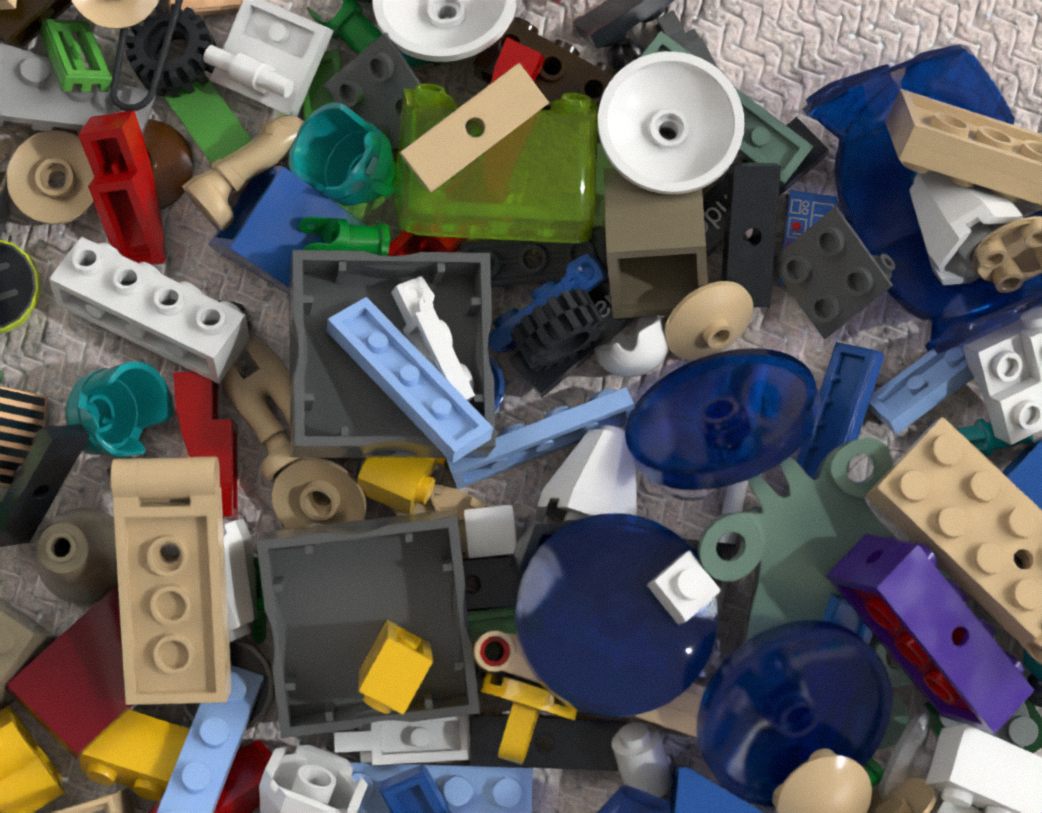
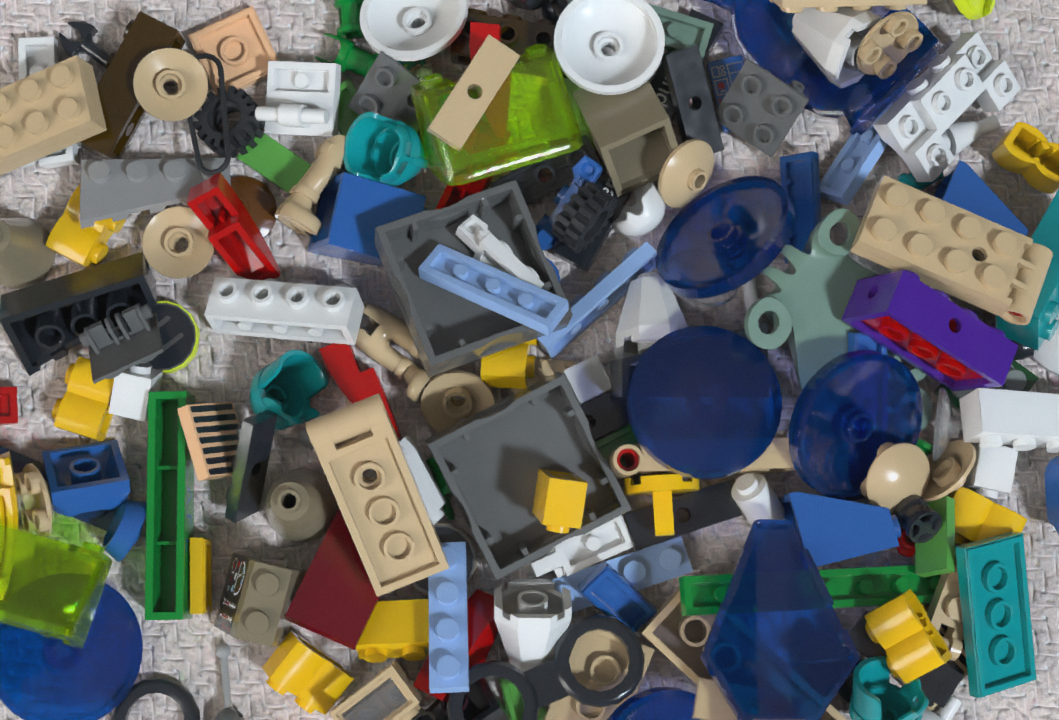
camera: 20 degrees left, 0 degrees up
bright green tile [40,19,112,92] -> none
green piece [299,217,390,256] -> none
white plate [647,551,721,625] -> none

